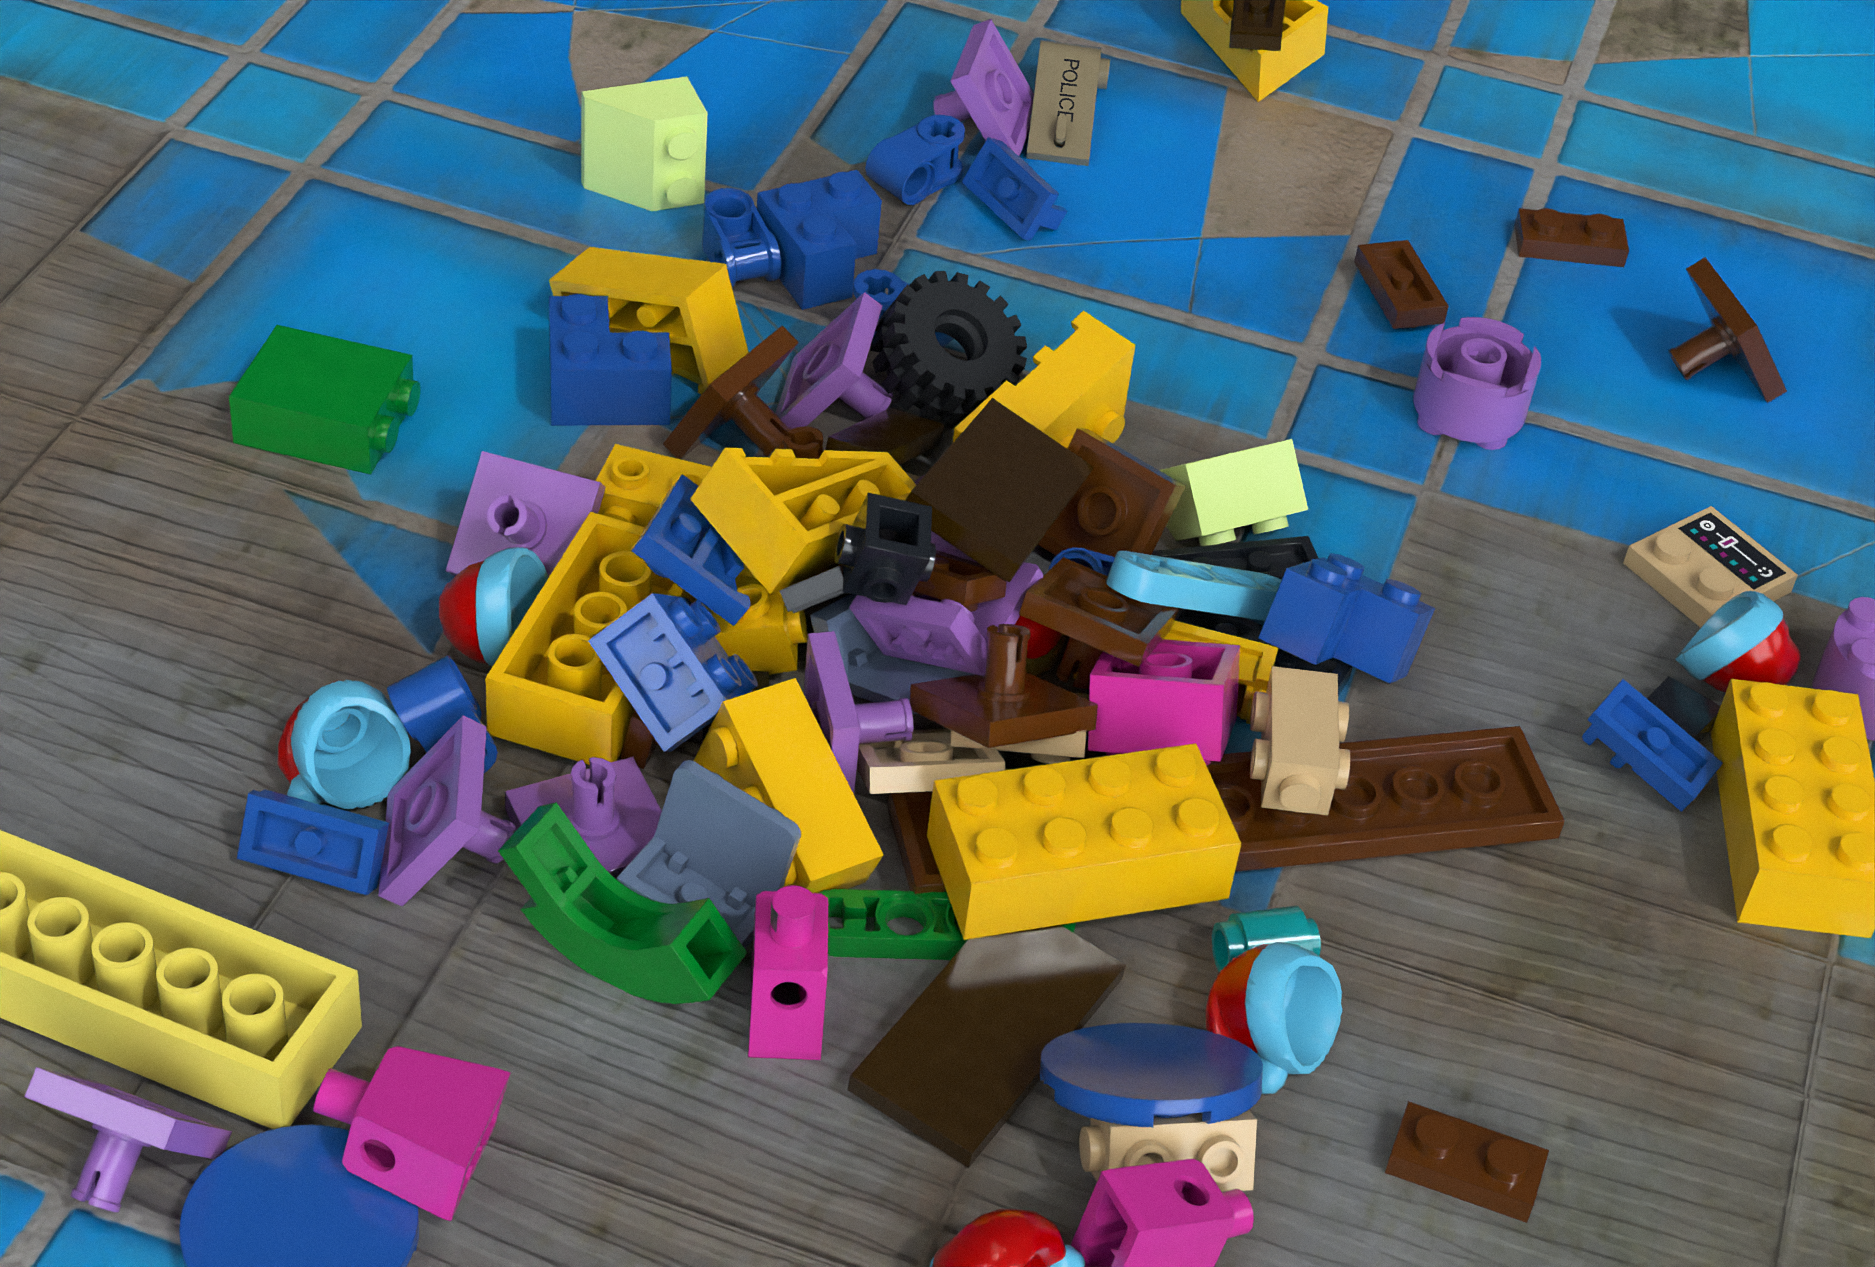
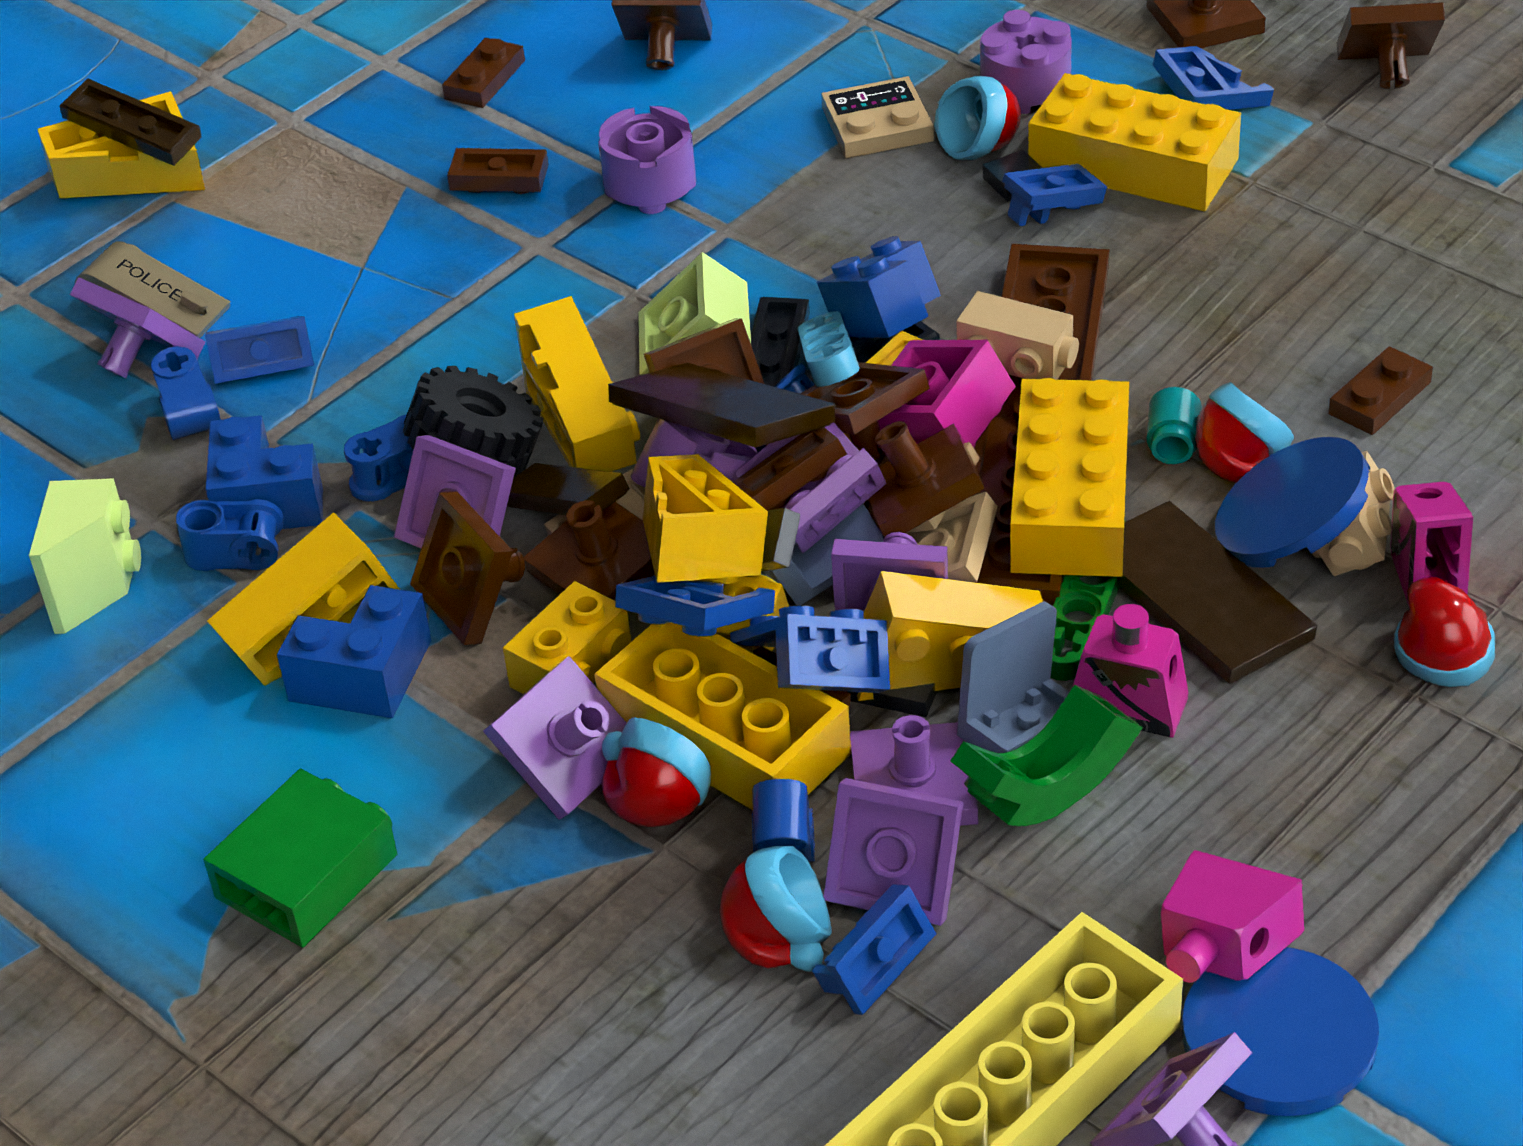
camera: 60 degrees left, 0 degrees up
black brick [835,493,936,605] -> none

